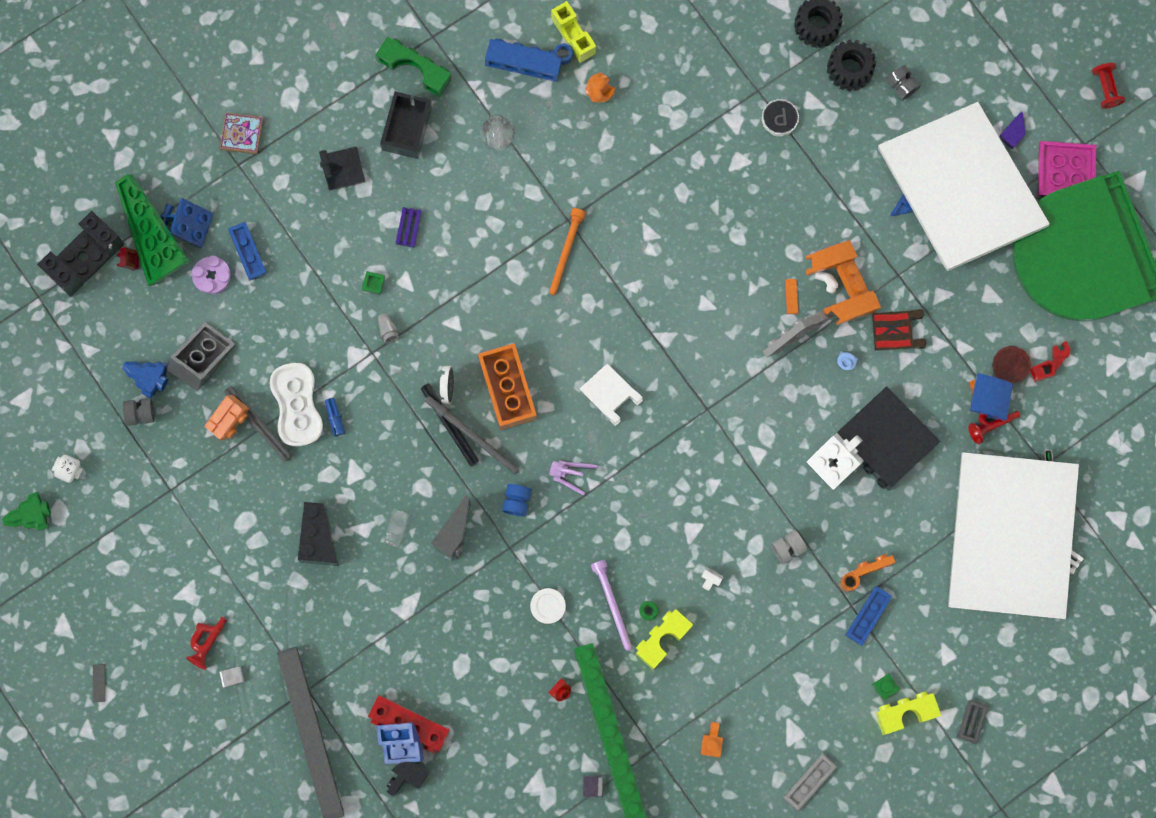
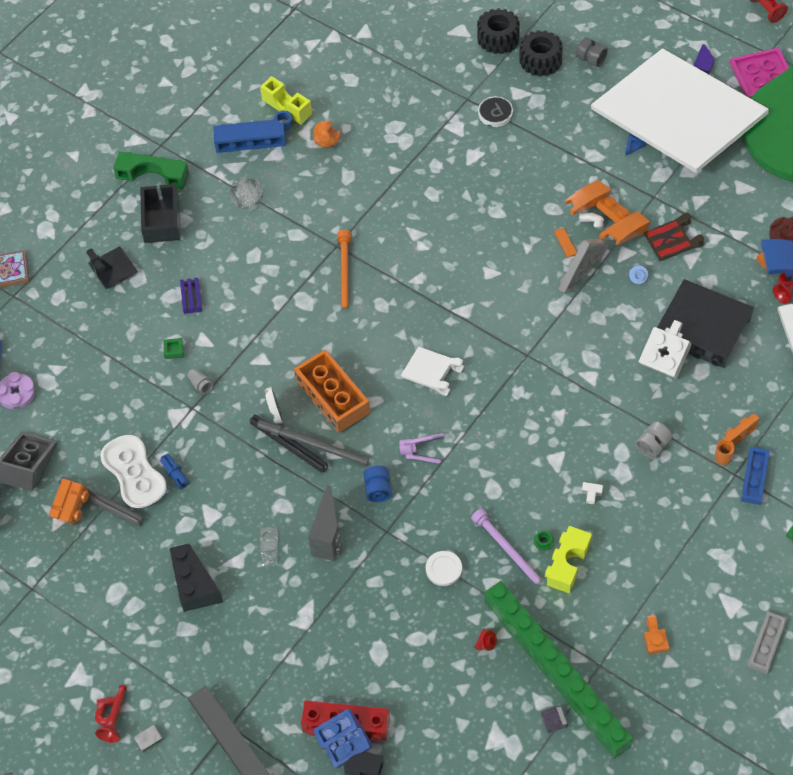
camera: 10 degrees left, 20 degrees down
blue plate [228,222,267,281] -> none

